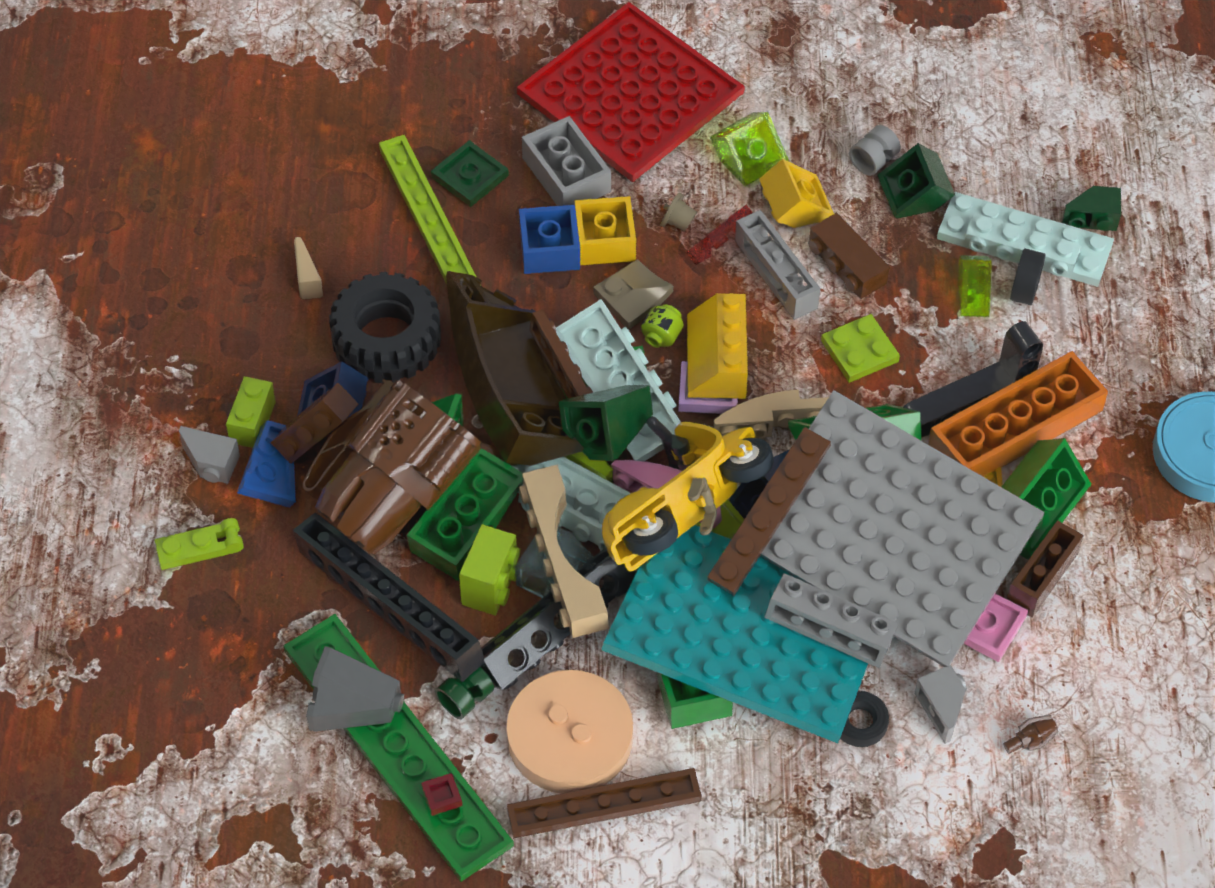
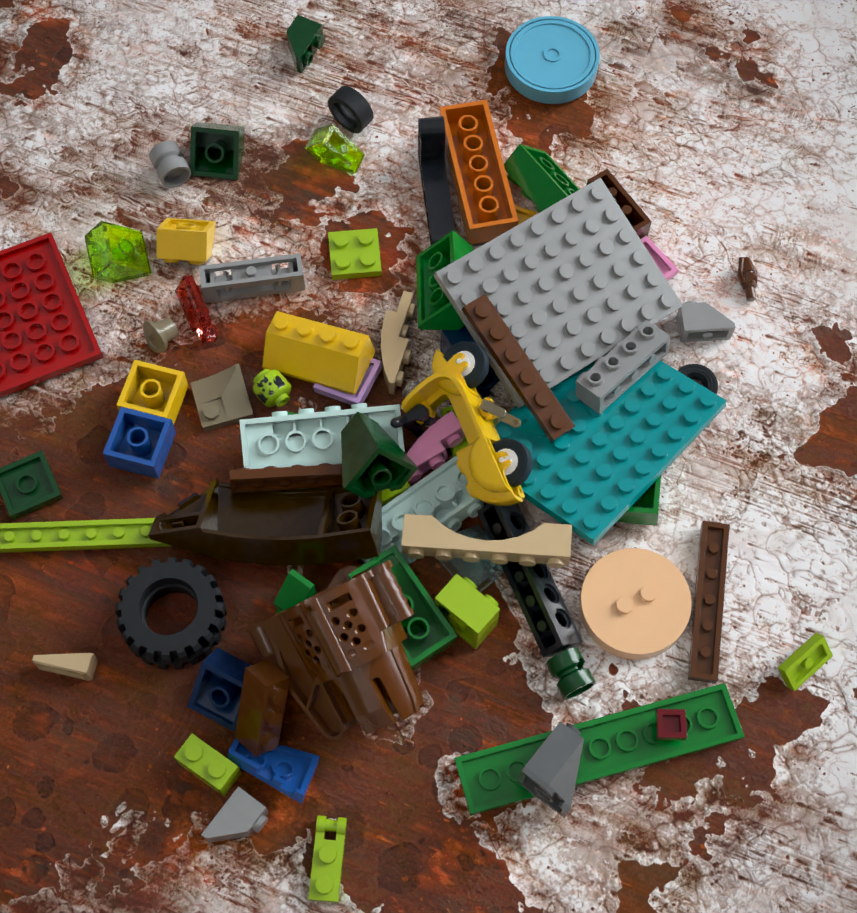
camera: 70 degrees left, 10 degrees up
black brick [293,512,485,682] -> none
light grey brick [522,116,611,206] -> none
reddish brown brick [808,212,890,299] -> none
light aqua plate [937,192,1114,287] -> none

